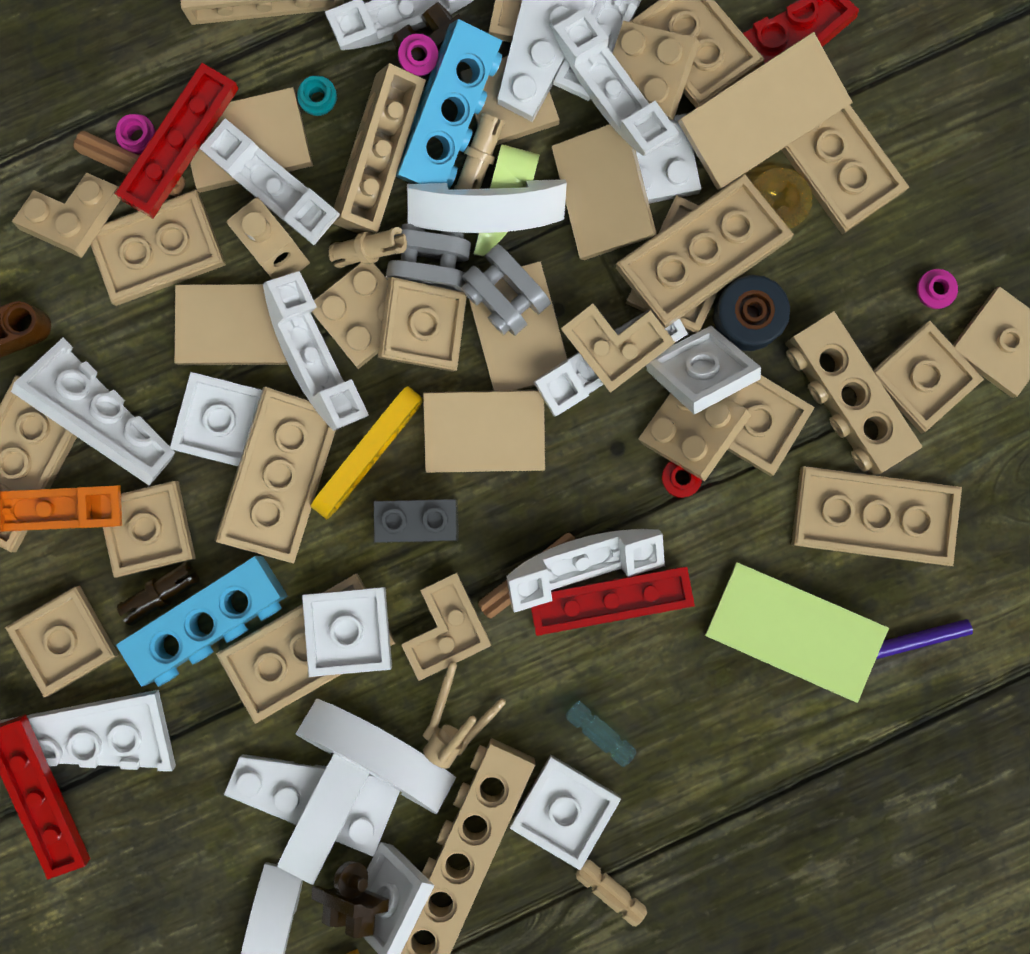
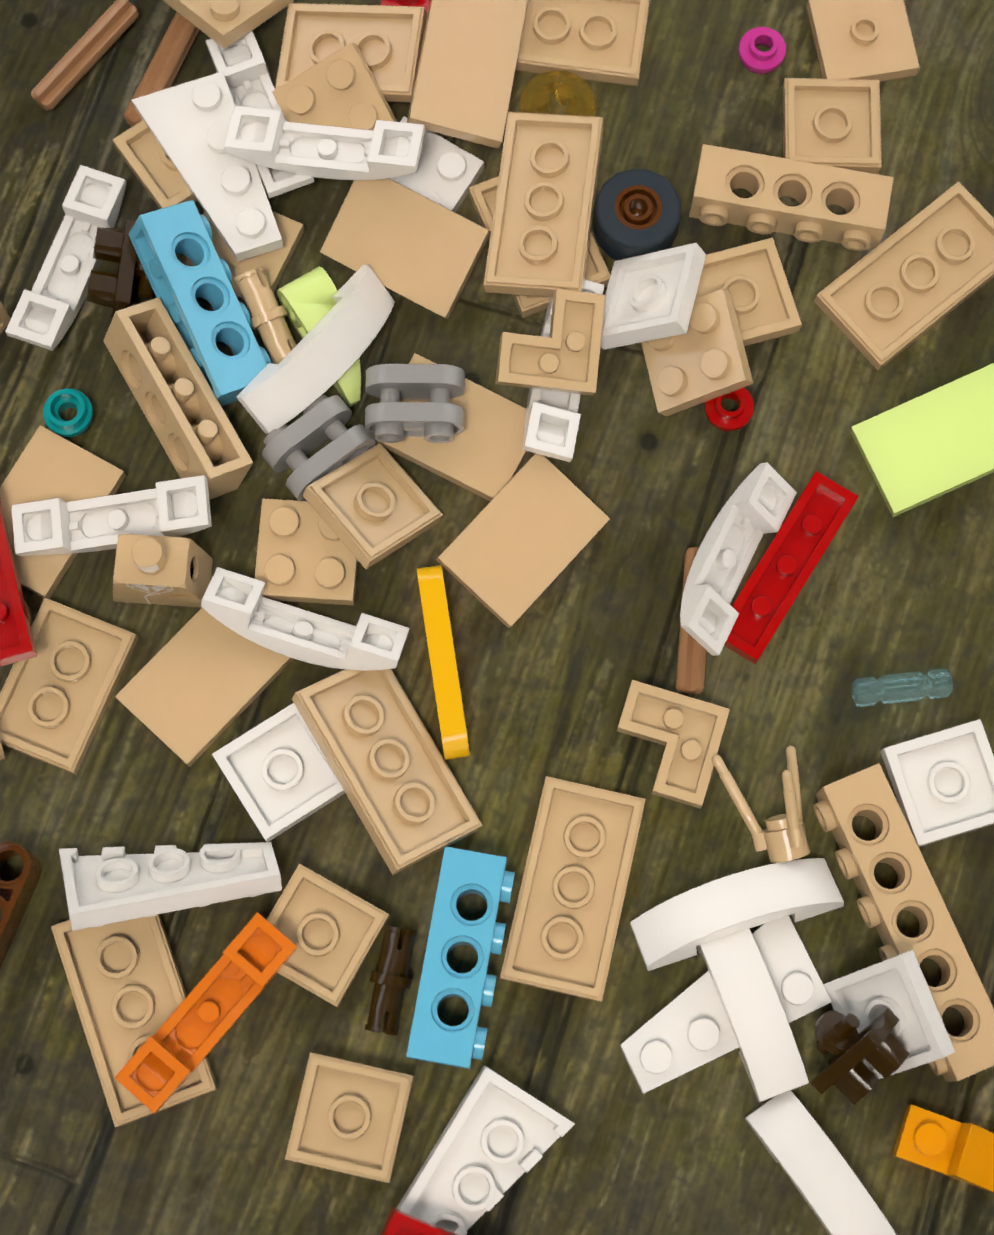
camera: 50 degrees left, 10 degrees down
white plate [302,587,392,677] -> none
tan pin [329,227,407,268] -> none
dark grey brick [374,499,459,543] -> none
dark pink plate [398,34,438,76] -> none

